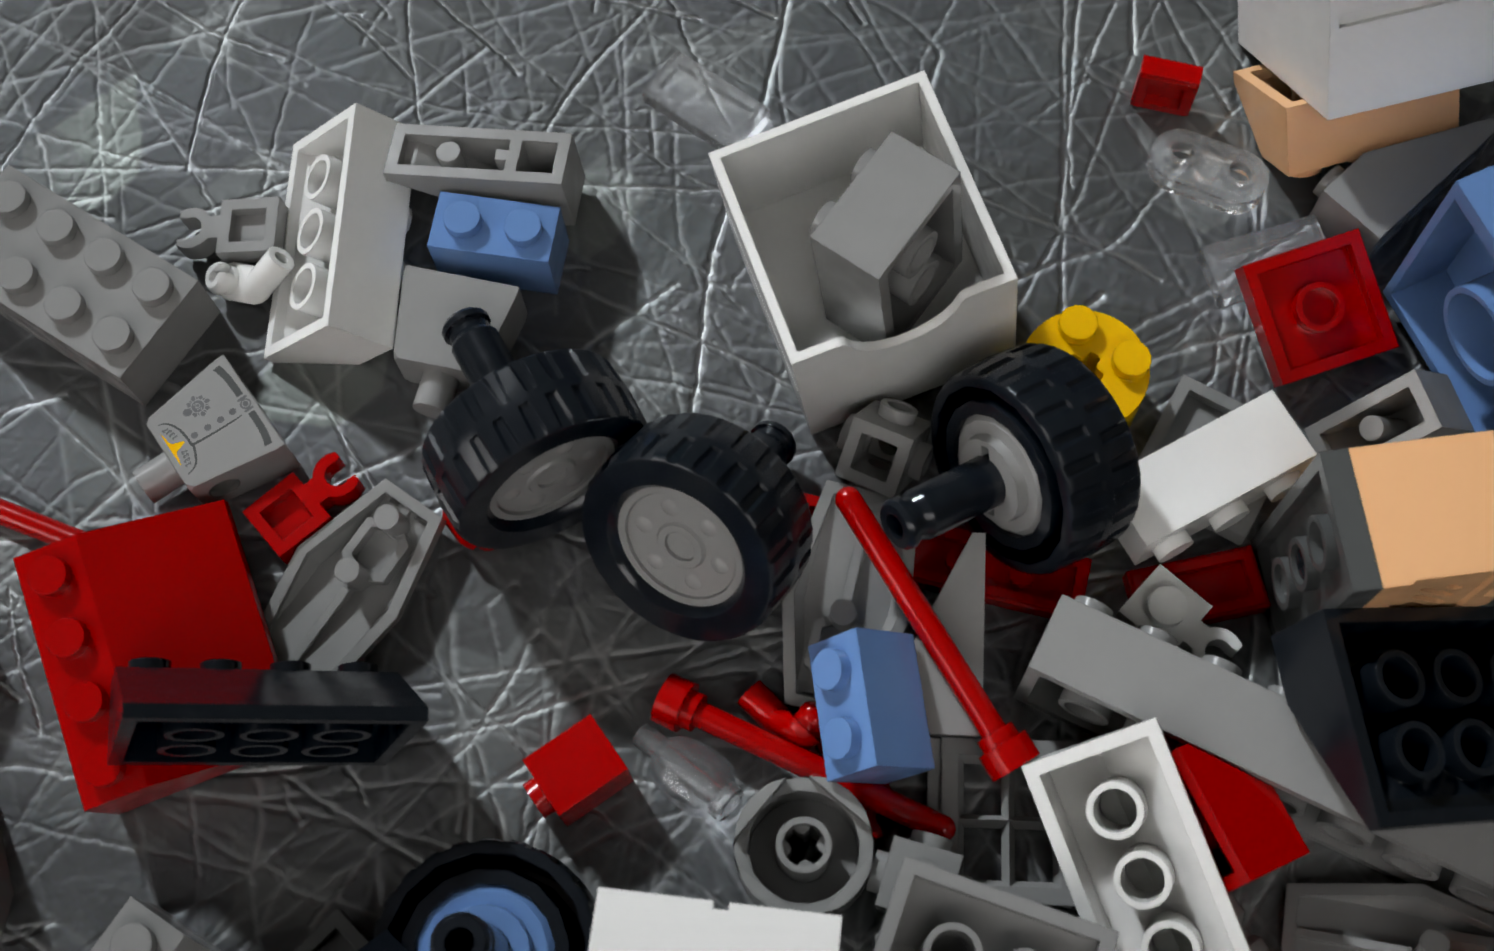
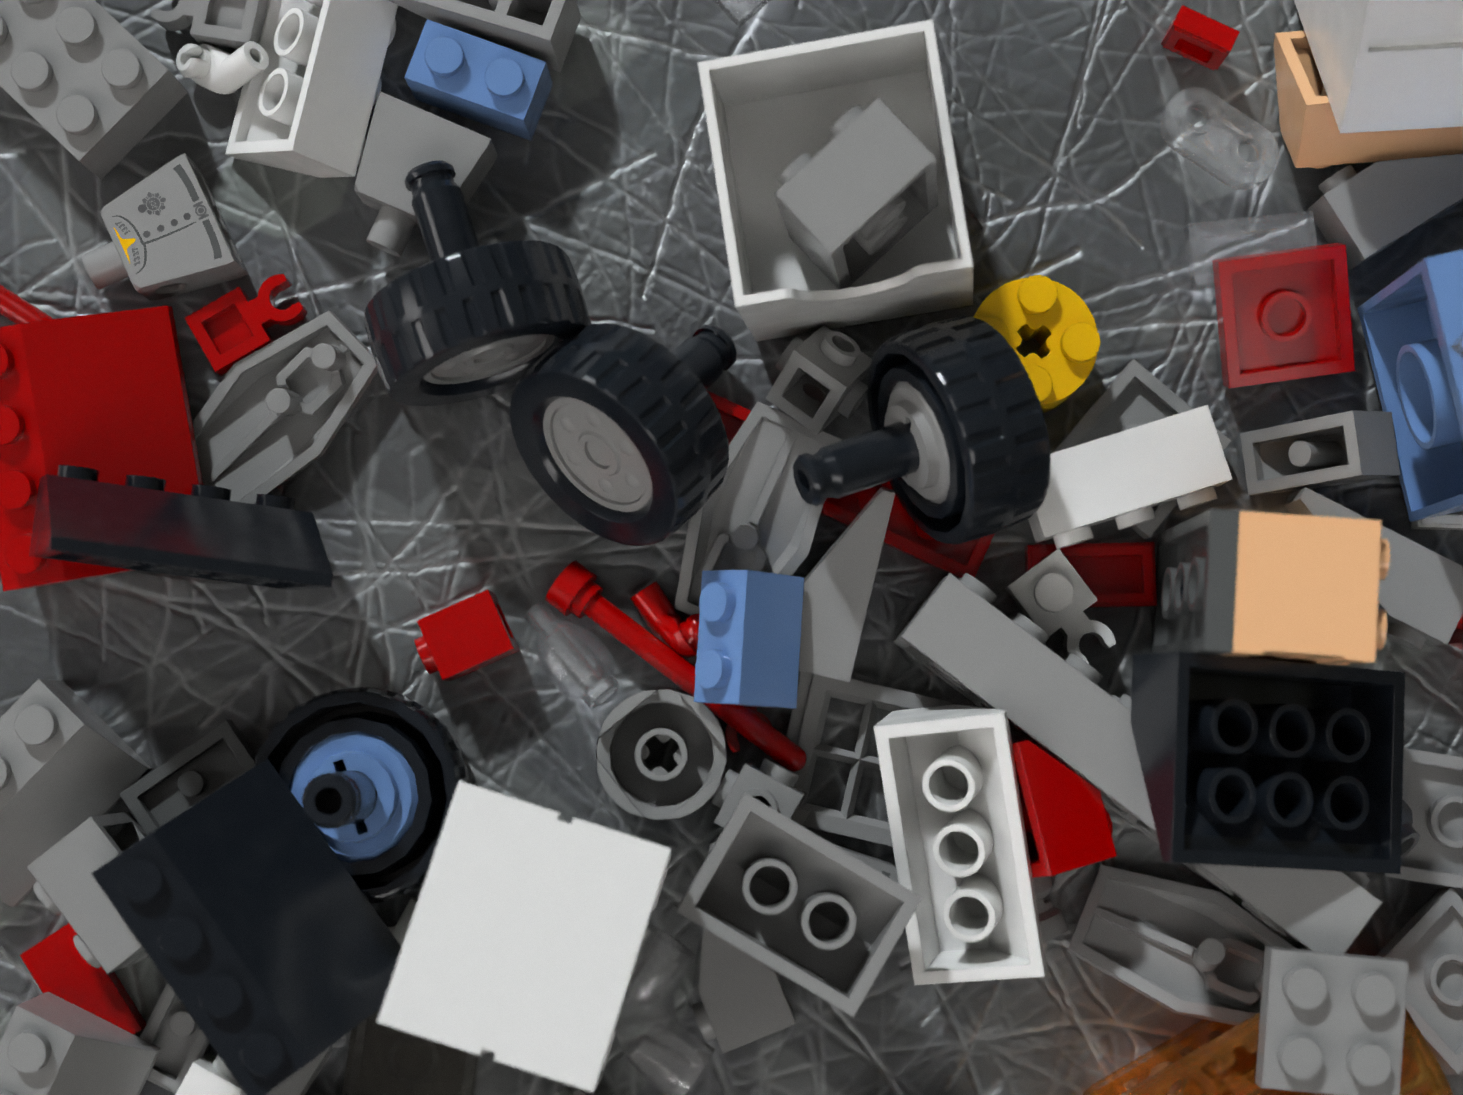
camera: 10 degrees right, 15 degrees up
red piece [835,486,1040,782] -> none

